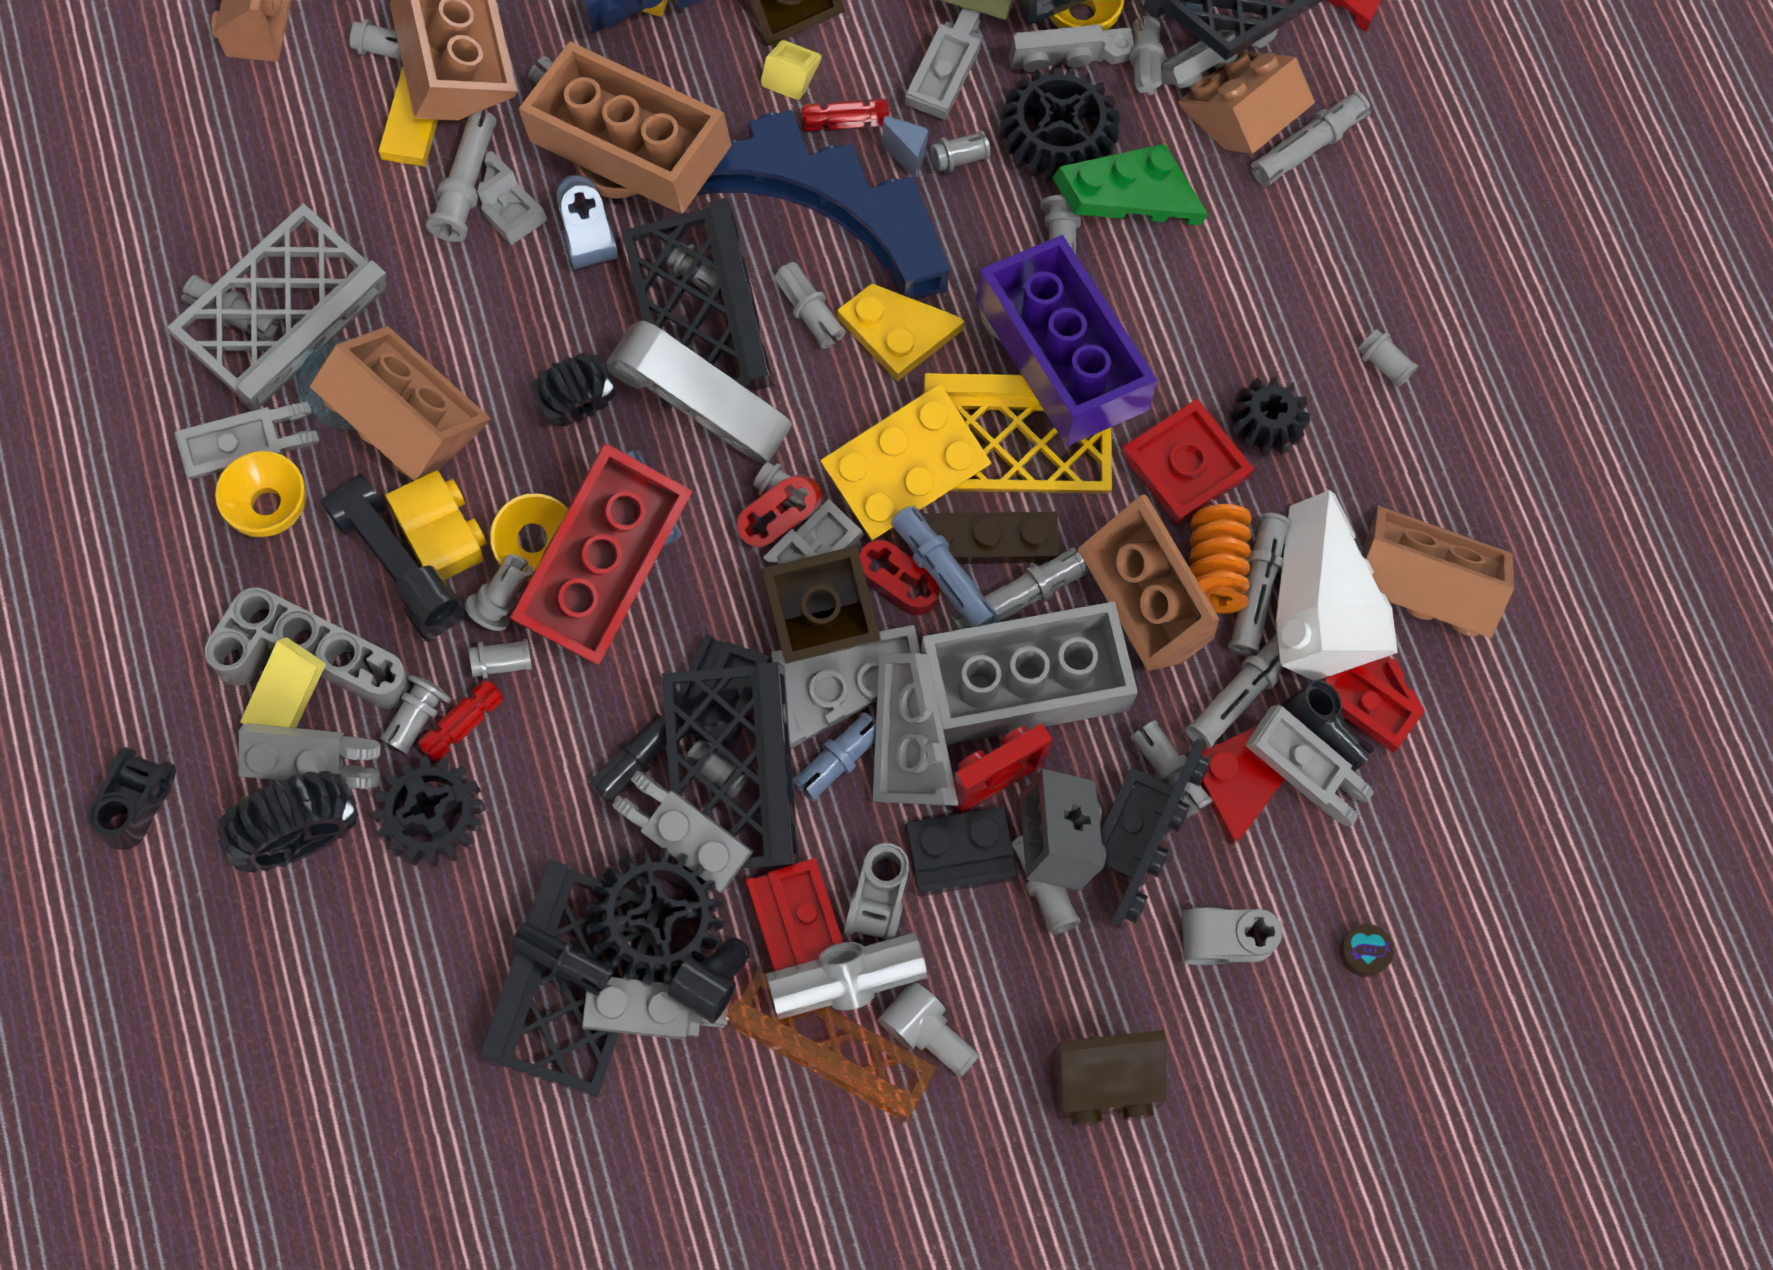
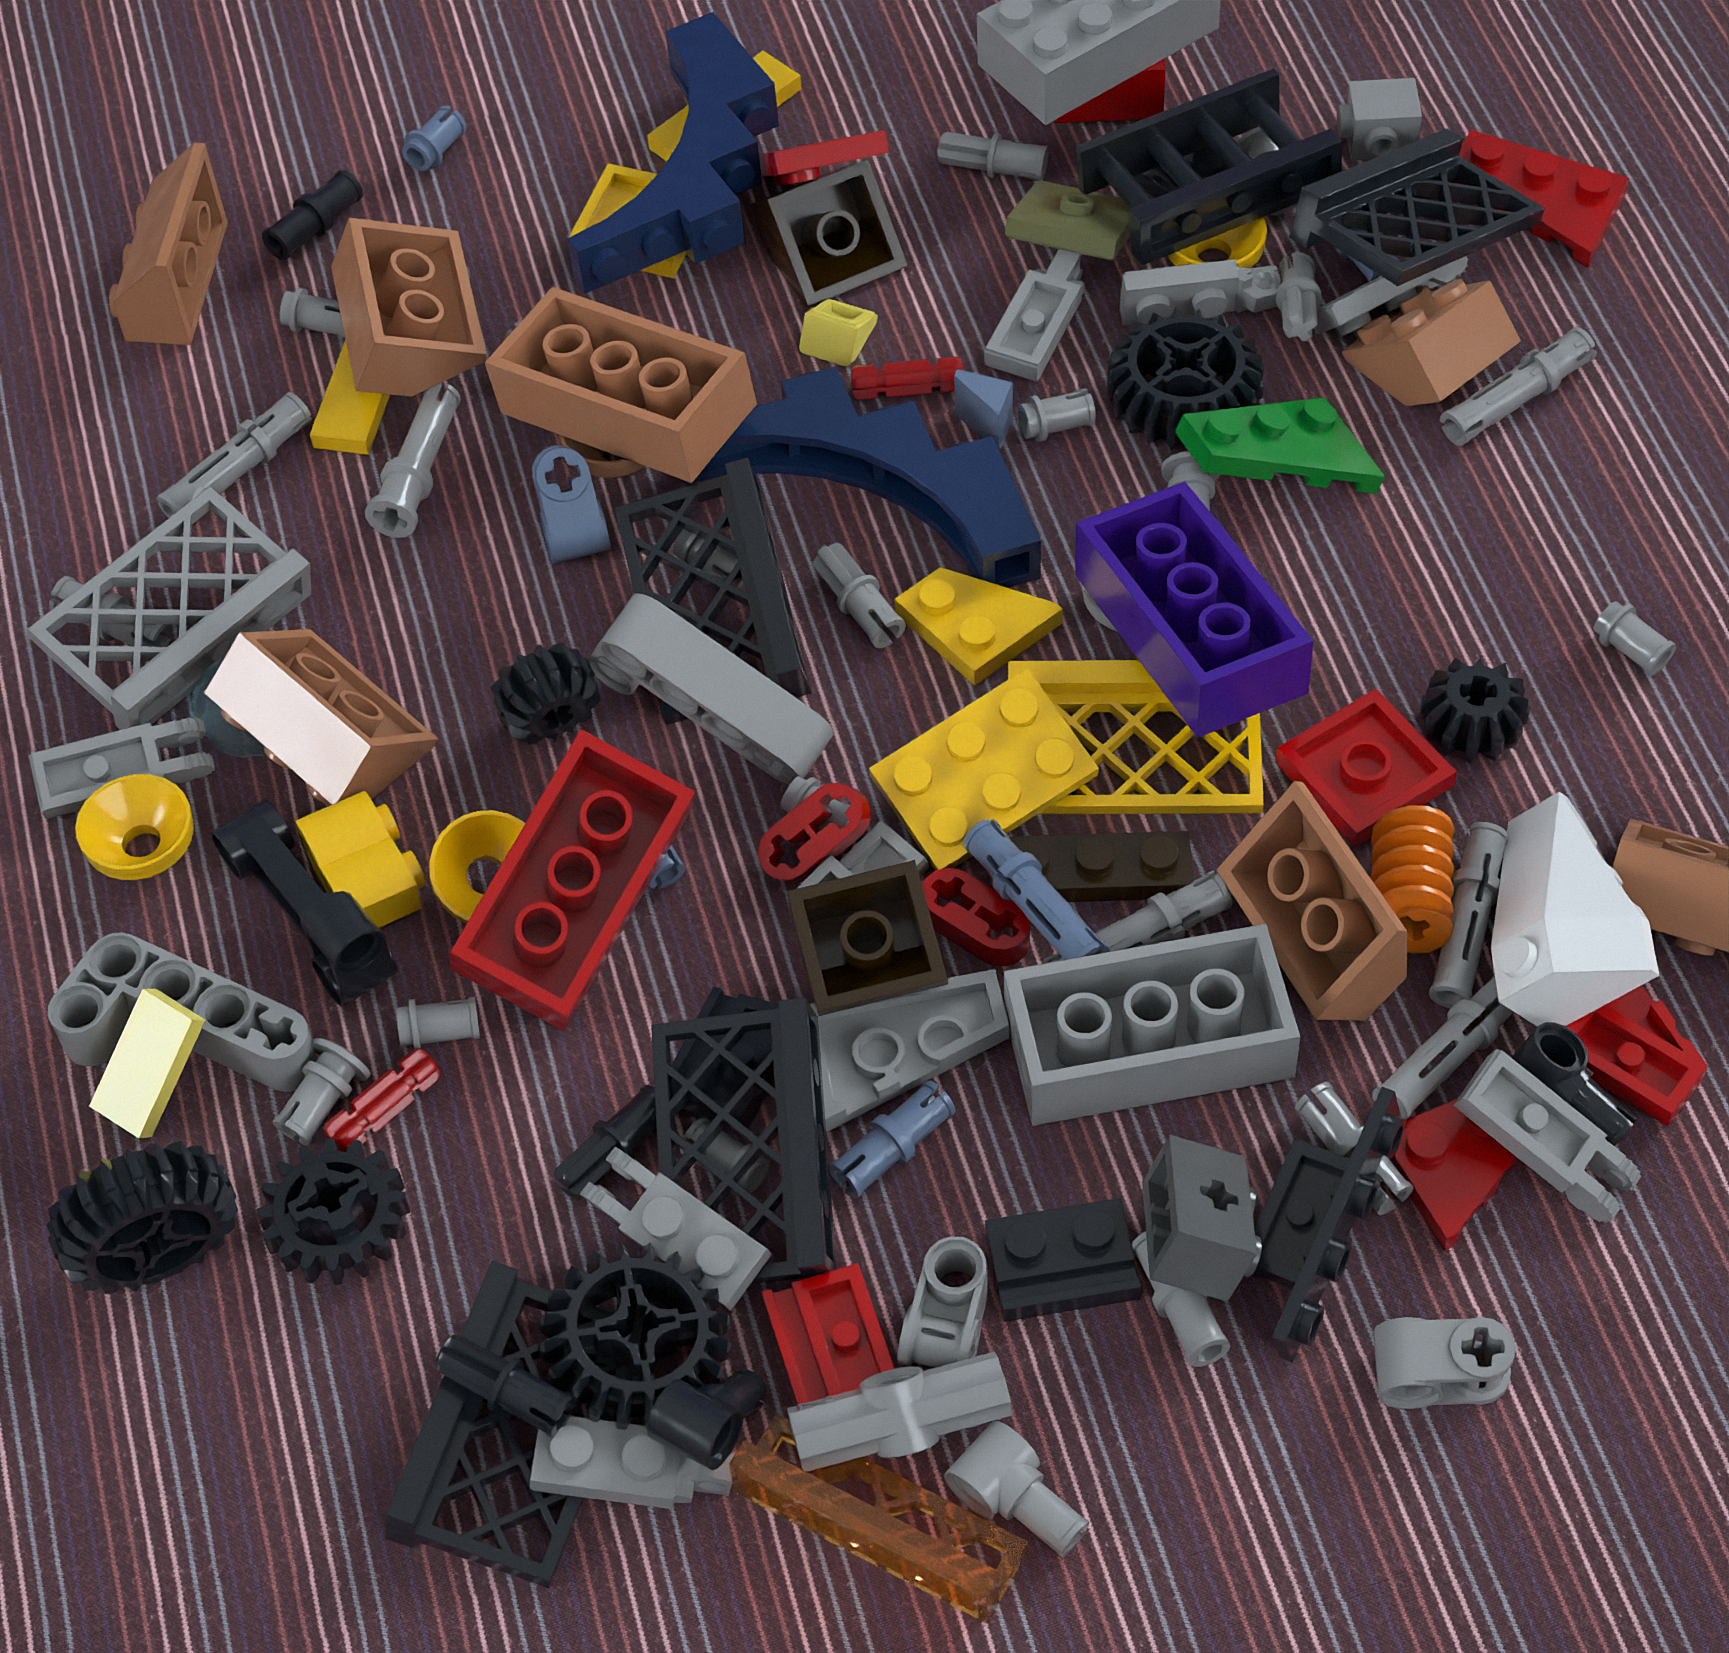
camera: 10 degrees right, 15 degrees down
light grey hinge [239,723,381,789] -> none
light grey pin [465,554,533,631] -> none
light grey slope [477,151,547,245] -> none
light grey wing [873,653,959,806] -> none
red plate [954,723,1053,814] -> none
dark brown slope [1049,1030,1166,1126] -> none
dark brown tile [1340,924,1394,977] -> none
none -> light grey pin [156,392,312,519]

